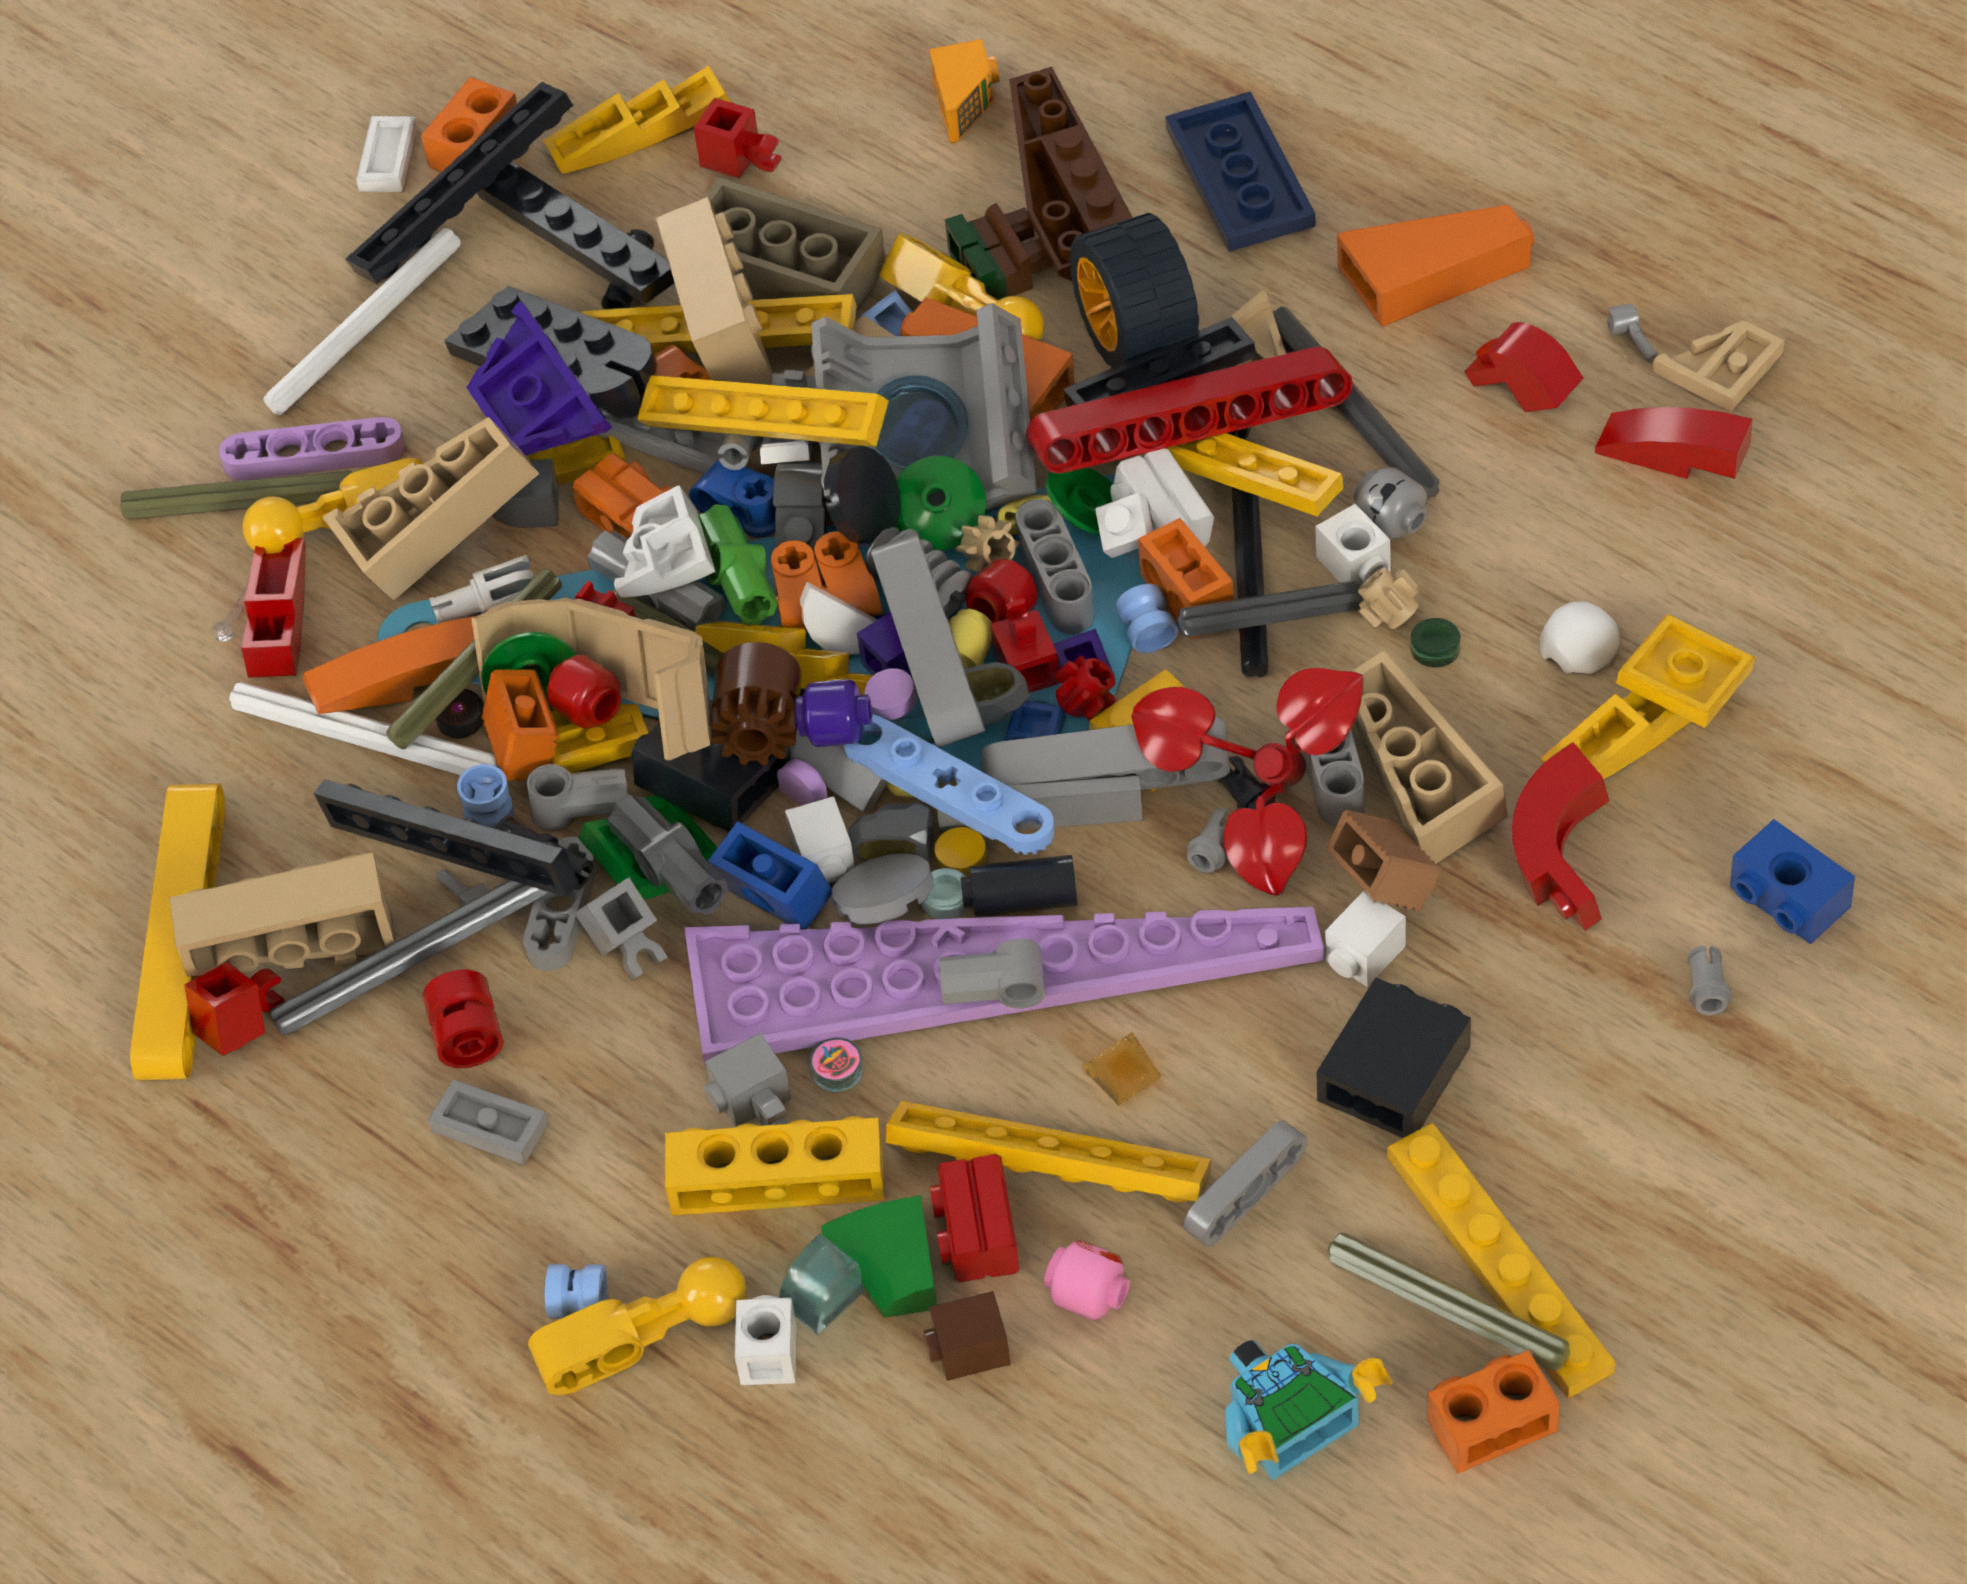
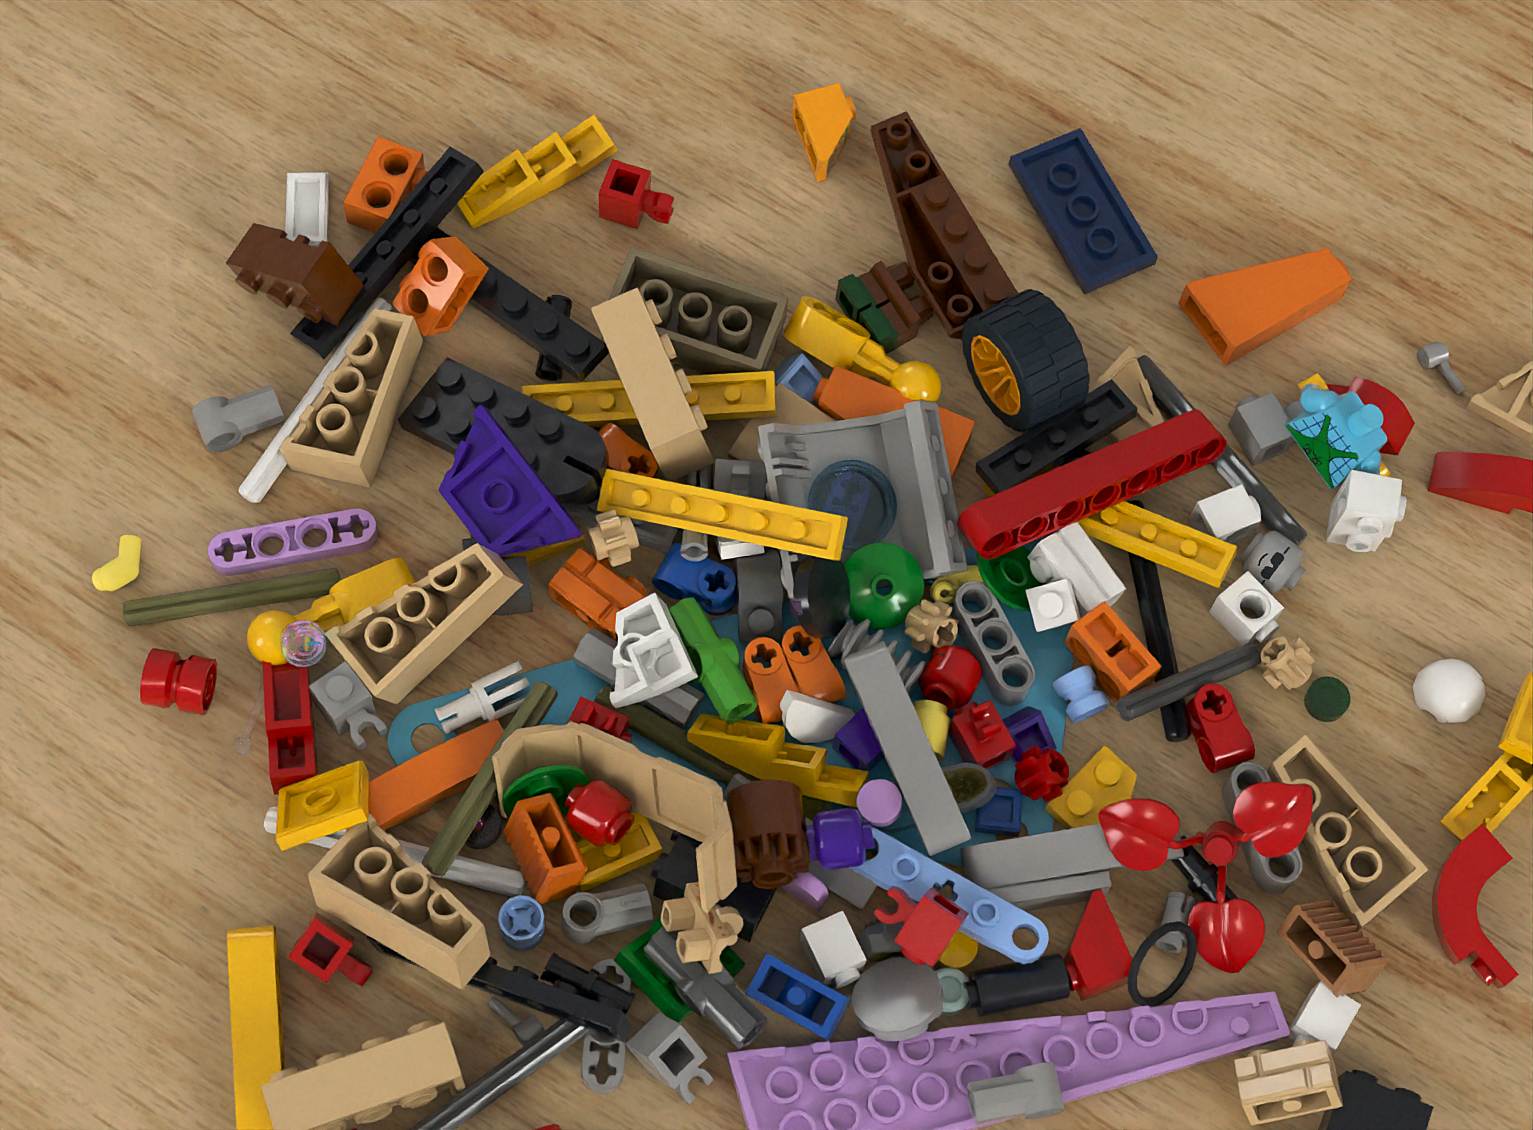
camera: 20 degrees left, 15 degrees up
none -> light yellow arm [92,535,142,592]
none -> red wheel [140,648,218,715]
none -> light grey piece [192,385,285,453]
none -> reddish brown wedge [226,223,364,326]
none -> yellow tile [275,760,369,851]
none -> tan wedge [279,308,423,488]
none -> clear light blue tile [280,620,327,667]
none -> red brick [288,912,373,987]
none -> tan wedge [308,812,491,989]
none -> light grey brick [309,661,388,752]
none -> orange brick [392,236,489,337]
none -> tan gear [587,509,639,567]
none -> tan hips [661,882,743,974]
none -> red brick [874,886,969,967]
none -> red slope [1063,889,1132,1001]
none -> black piece [1127,921,1197,1007]
none -> red piece [1186,683,1255,774]
none -> white brick [1189,484,1261,544]
none -> light grey brick [1228,392,1305,466]
none -> tan brick [1235,1039,1343,1126]
none -> medium azure torso [1284,373,1391,490]
none -> white brick [1326,470,1407,552]

